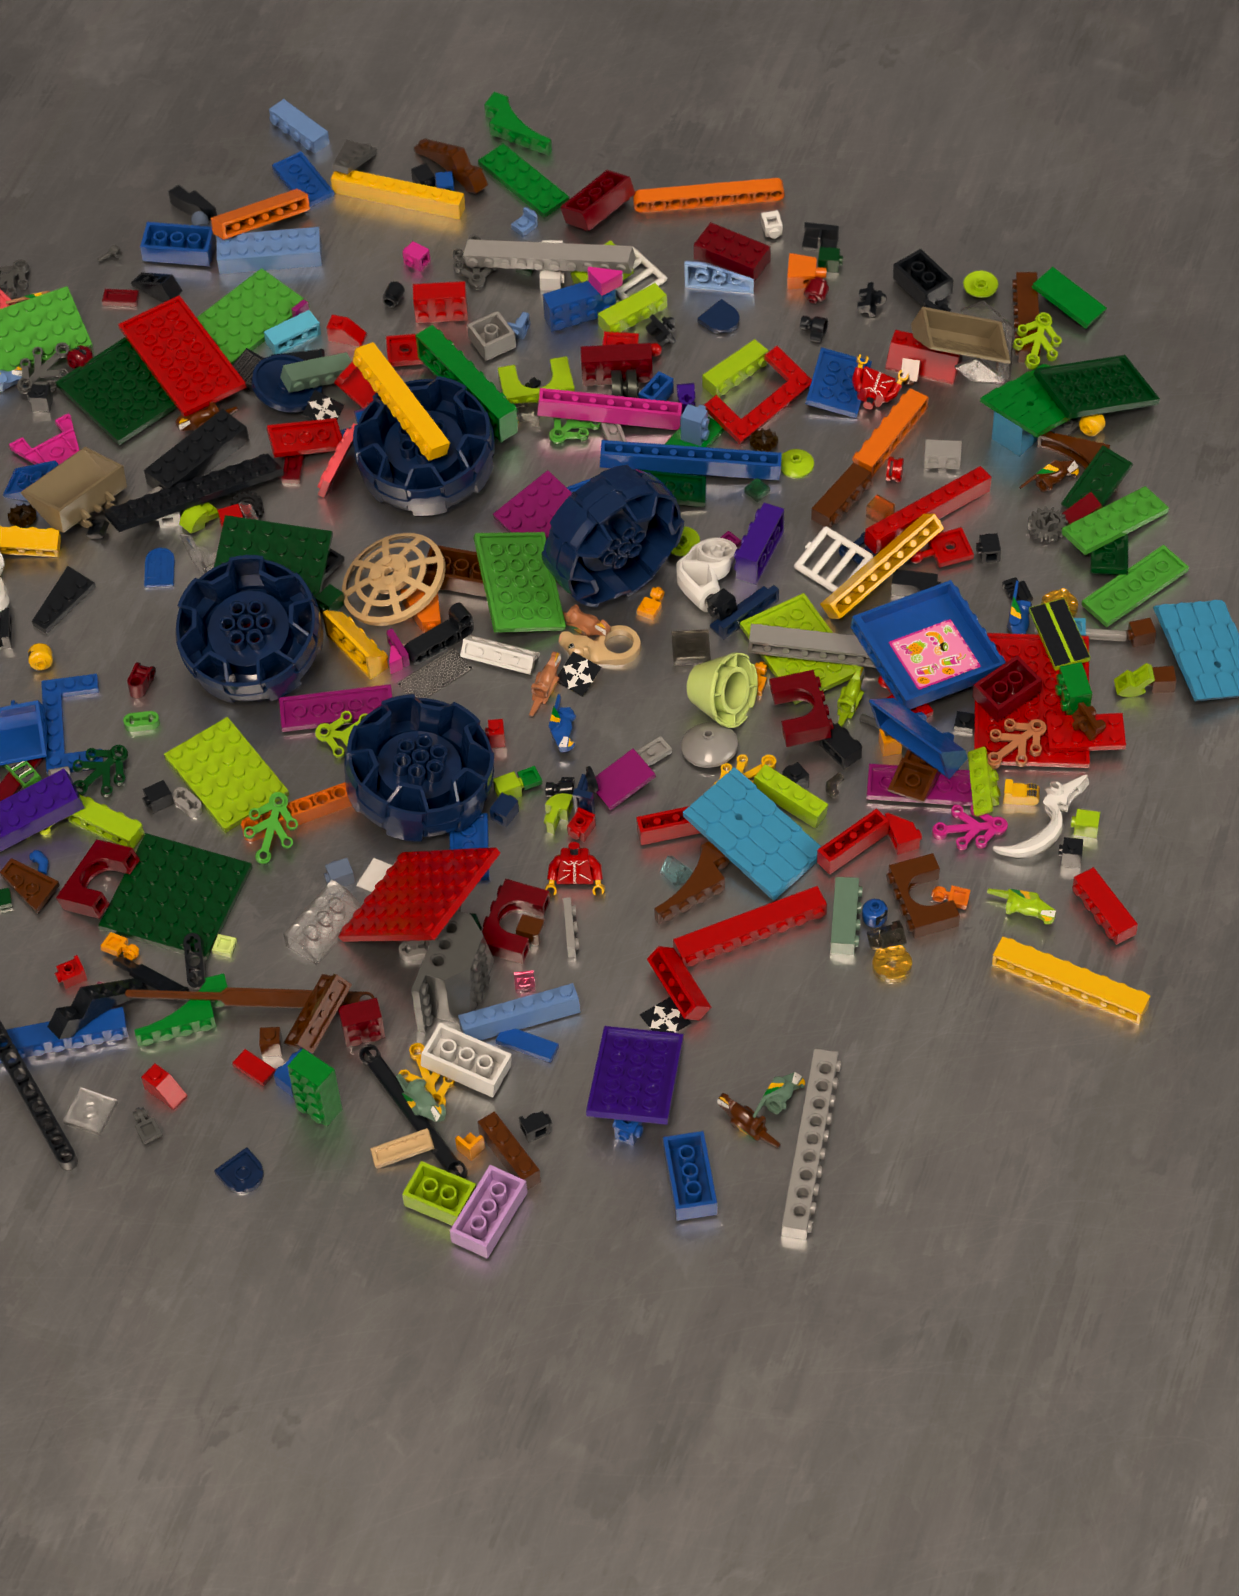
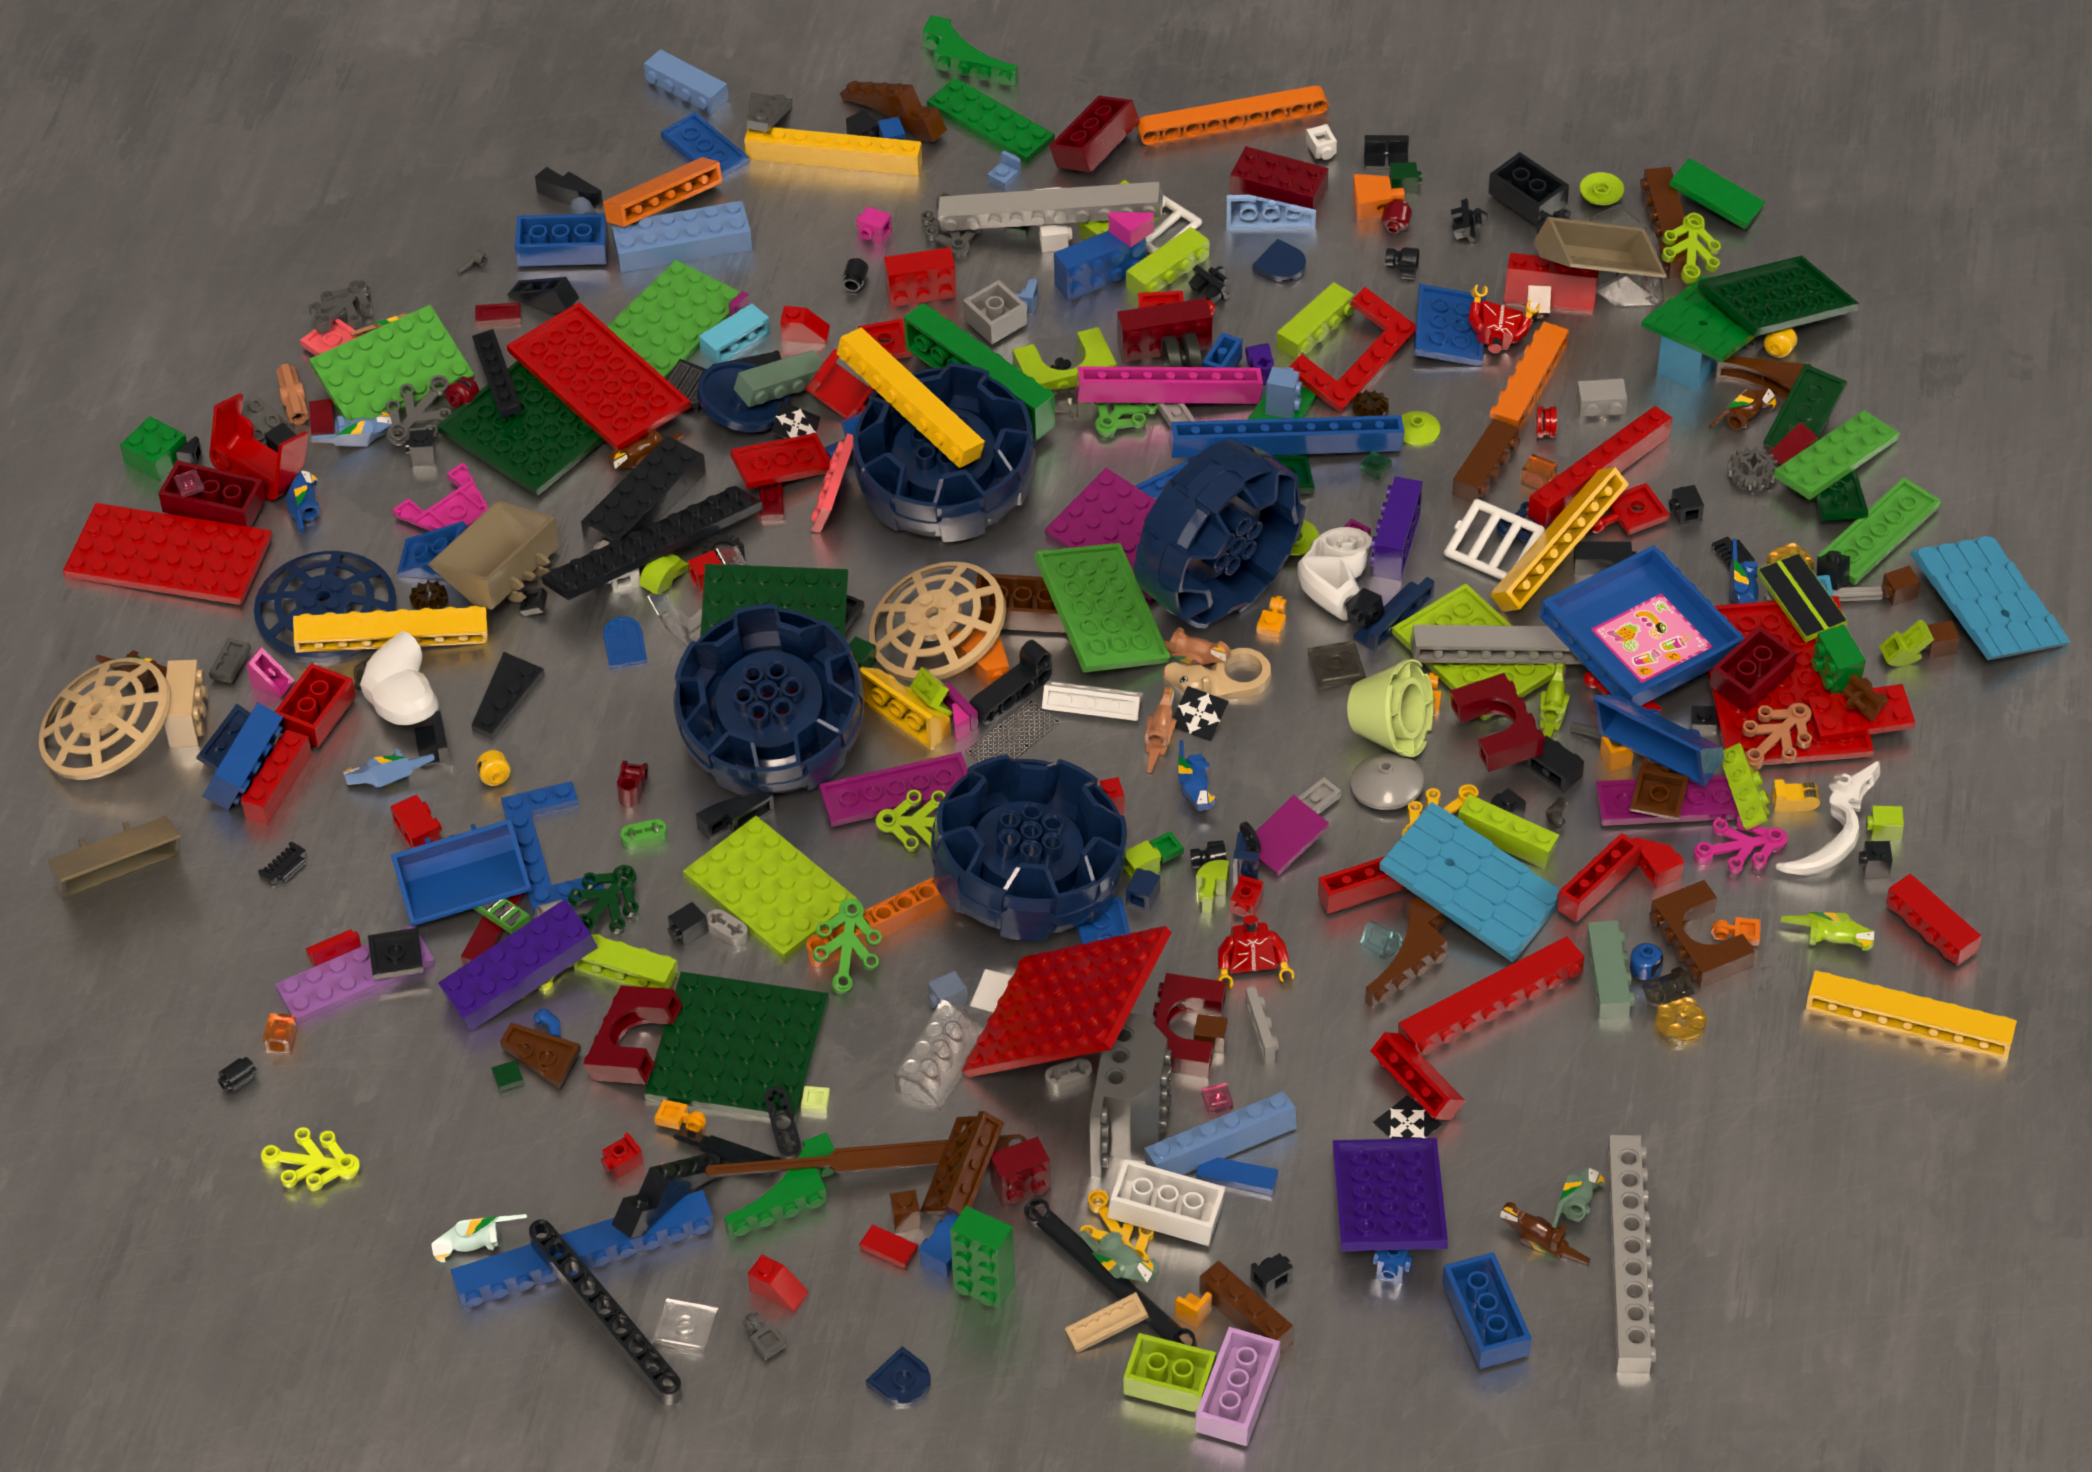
camera: 10 degrees left, 5 degrees down
none -> black tile [472,329,522,418]
none -> black slope [696,792,775,841]
none -> lime panel [909,667,953,716]
none -> black brick [1817,551,1850,590]

